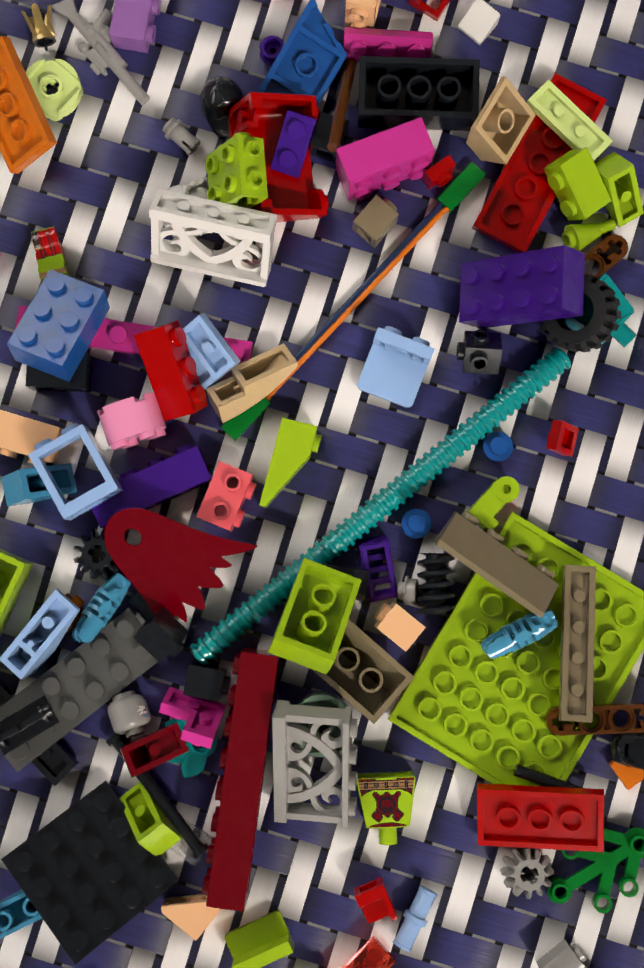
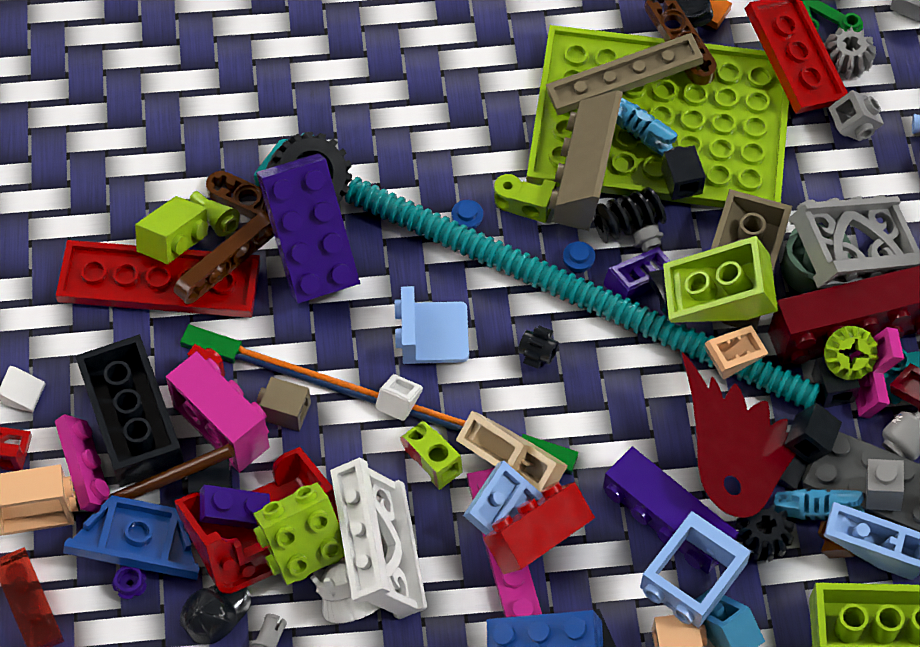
camera: 115 degrees left, 25 degrees down
bright pink brick [97,392,166,450] -> none
coral brick [196,461,257,532] -> none
lime slope [259,417,322,508] -> none
torso [357,771,416,845] -> none
light nougat brick [374,602,426,651] -> none
black brick [456,330,502,375] -> none
tan slope [466,76,536,164] -> none
black bar [513,764,605,801] -> none
yellowish green plate [527,79,613,161] -> none
red plate [546,420,579,457] -> none
lime slope [595,152,644,227] -> none
none -> reddish brown beam [174,211,274,304]
none -> white slope [375,374,423,421]
none -> lime leg [400,421,463,490]
none -> black gear [518,325,559,369]
none -> black brick [661,145,706,200]
none -> light nougat slope [705,325,769,380]
none -> lime gear [824,326,879,380]
none -> light grey brick [828,90,884,141]
none -> light grey brick [866,459,904,511]

